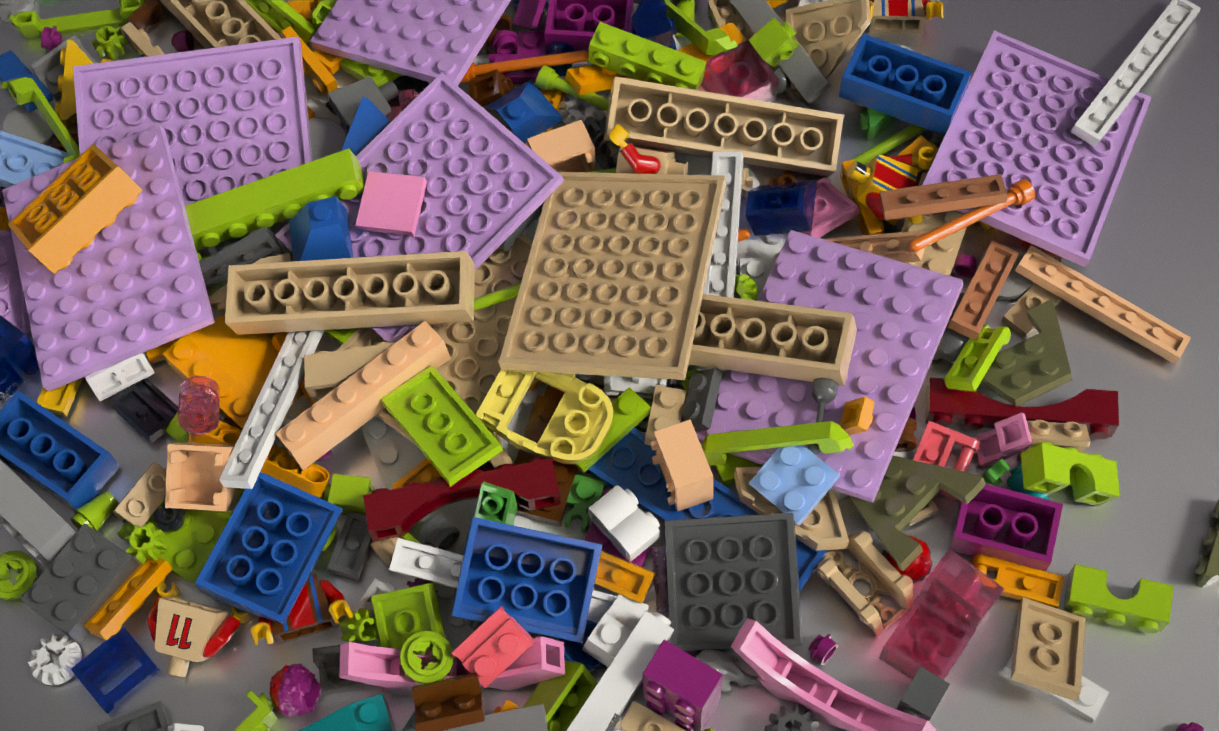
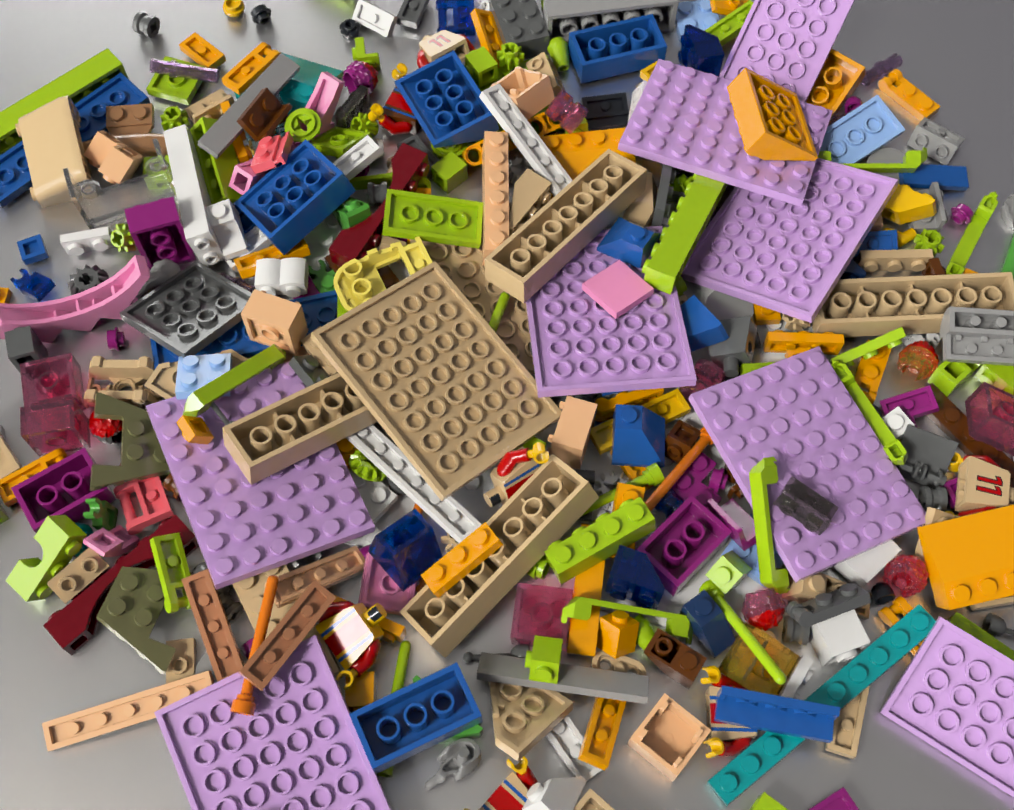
camera: 125 degrees right, 0 degrees up
none -> light orange plate [421,522,503,598]
none -> lime brick [465,46,498,88]
none -> light orange brick [596,610,640,659]

